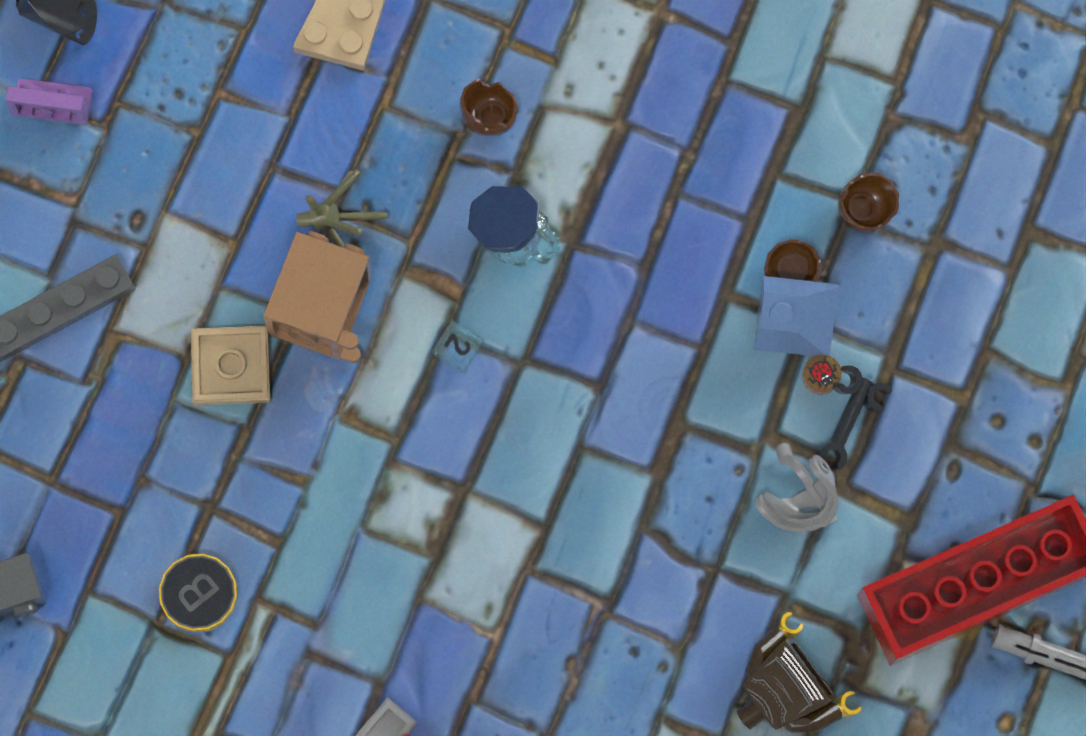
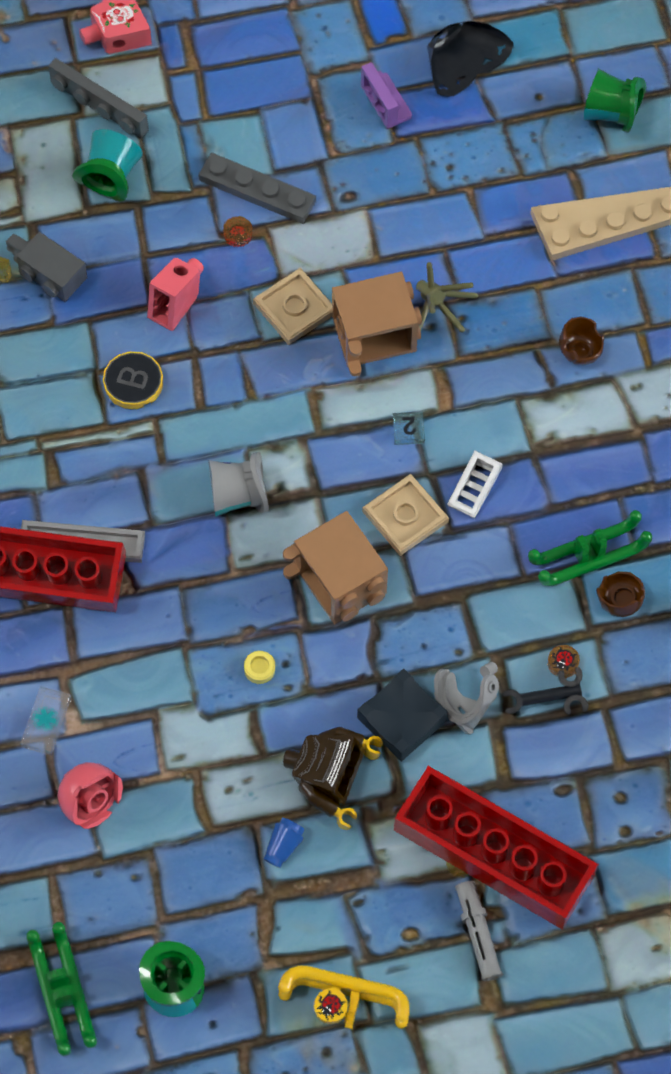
camera: 60 degrees right, 10 degrees down
dark blue piece [468,186,560,267] -> none
medium blue slope [753,276,840,358] -> none
none -> coral torso [147,258,204,331]
none -> light grey hat [208,452,269,517]
none -> clear orange tile [223,216,253,247]
none -> light yellow tile [244,651,276,684]
none -> medium nougat container [283,511,388,624]
none -> black brick [357,668,448,762]
none -> tan tile [362,474,449,556]
none -> white slope [447,451,502,519]
none -> green piece [528,510,652,586]

